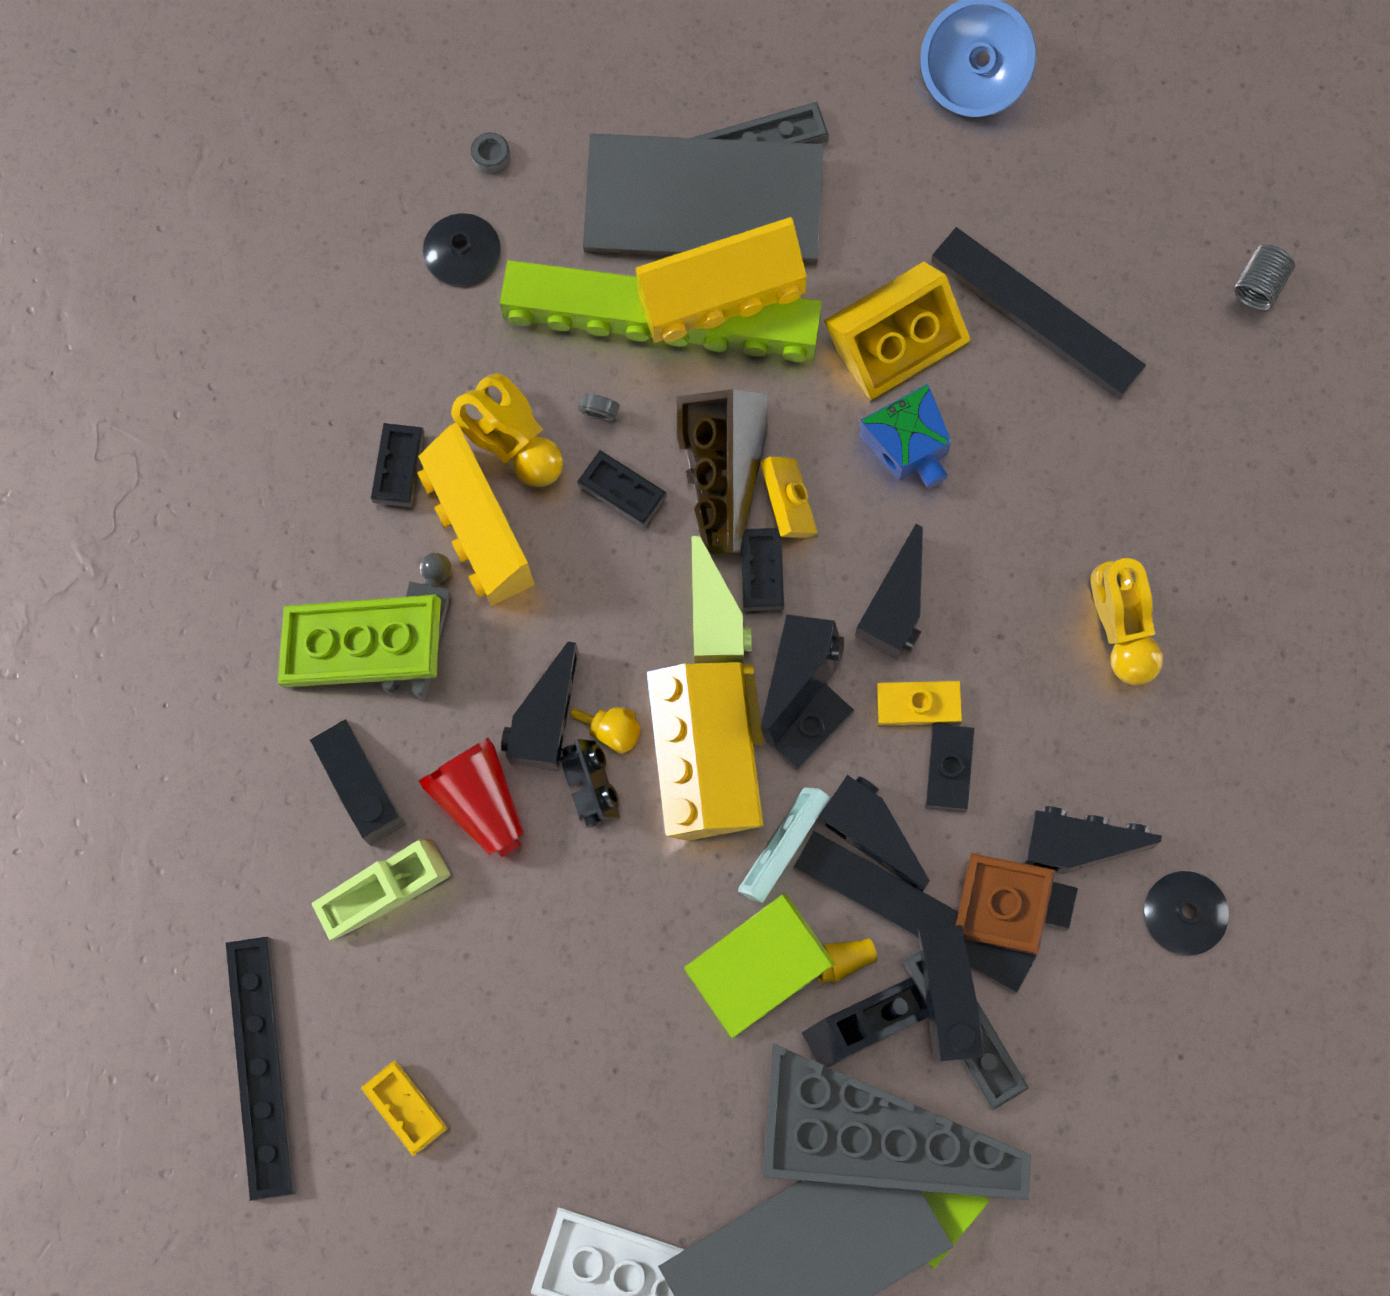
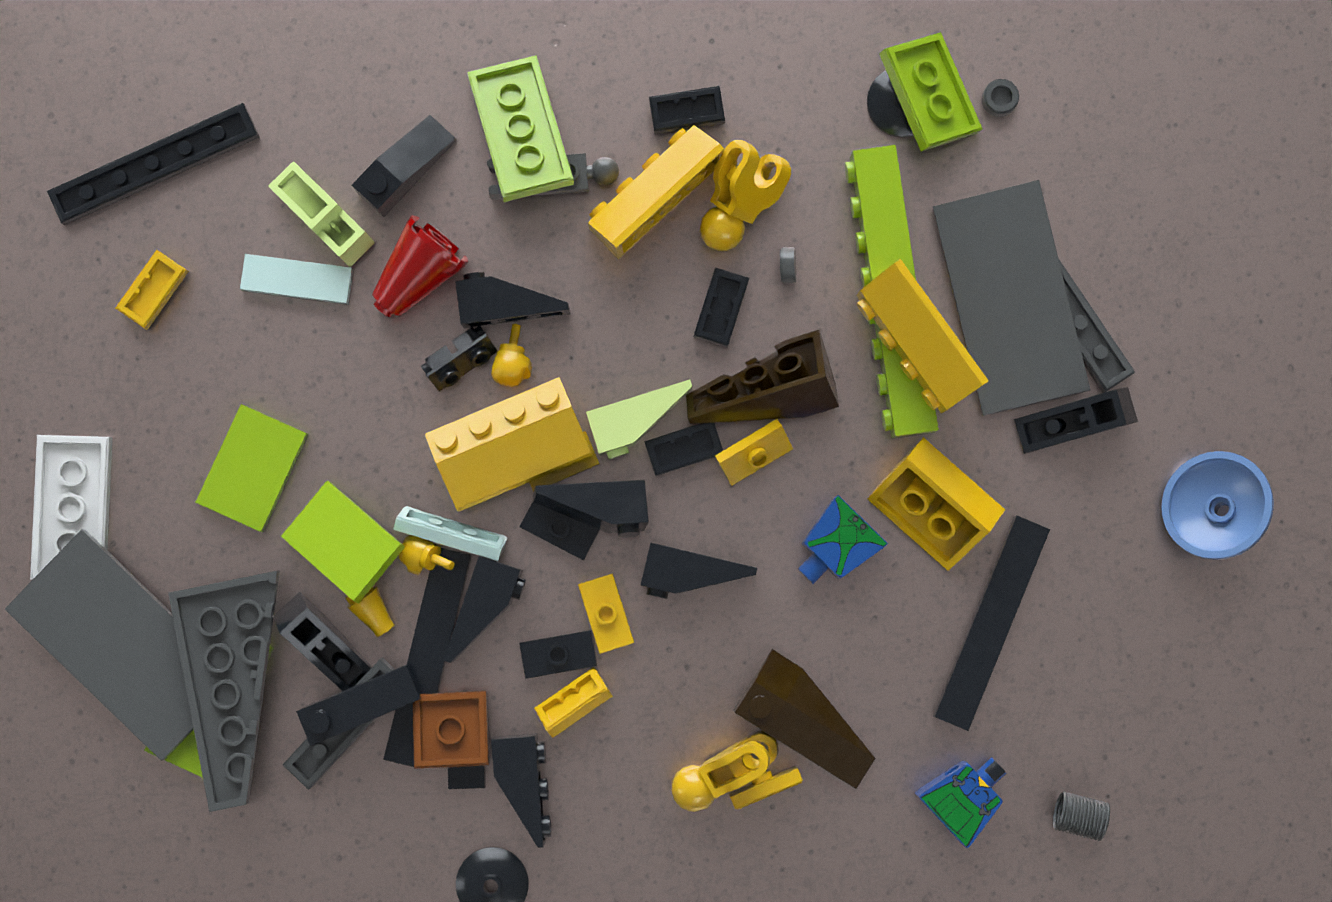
camera: 70 degrees right, 10 degrees up
none -> lime tile [195,404,308,532]
none -> light aqua tile [240,254,354,305]
none -> yellow piece [399,535,454,575]
none -> yellow plate [534,667,613,738]
none -> yellow plate [729,766,803,810]
none -> dark brown wedge [733,649,876,789]
none -> lime tile [879,32,983,152]
none -> torso [915,757,1007,848]
none -> black slope [1014,387,1138,454]

